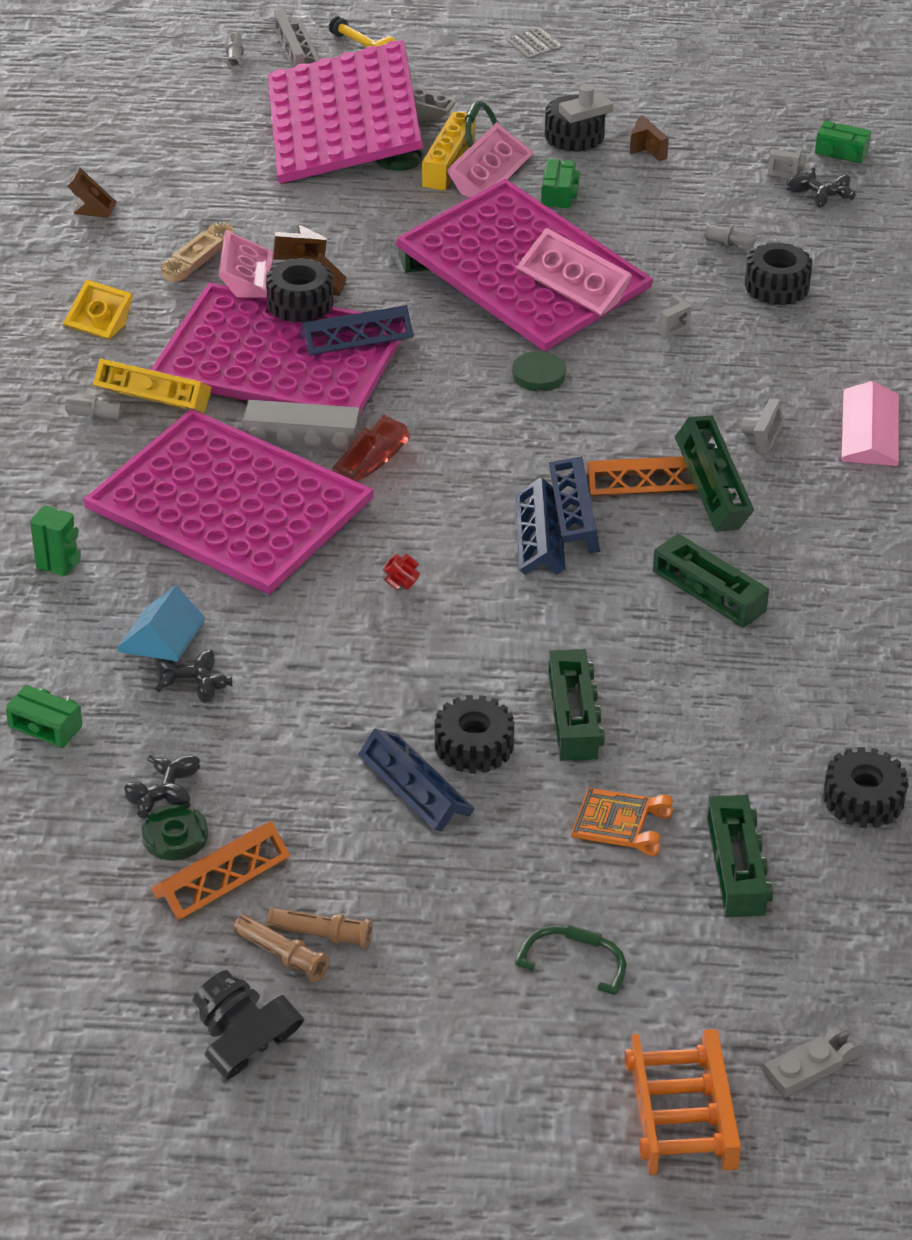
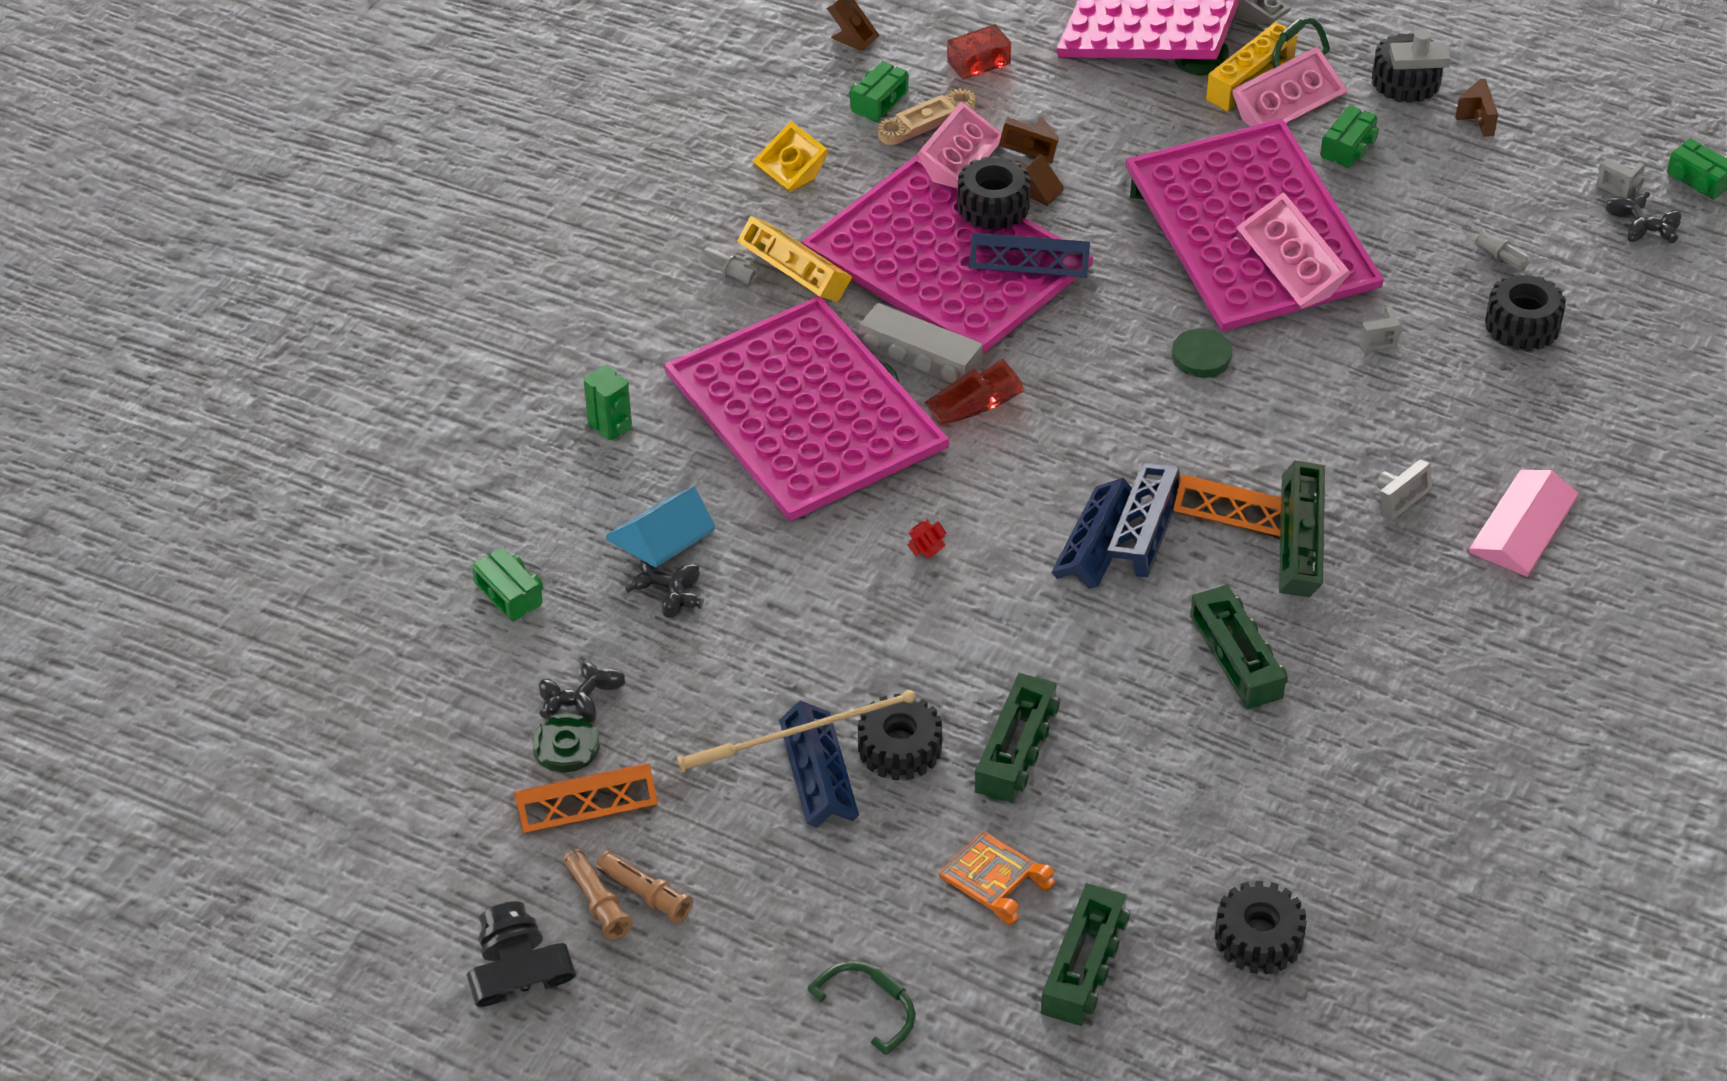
camera: 25 degrees right, 5 degrees up
none -> tan piece [677,690,916,773]
none -> green brick [849,61,909,122]
none -> clear red brick [947,24,1012,80]

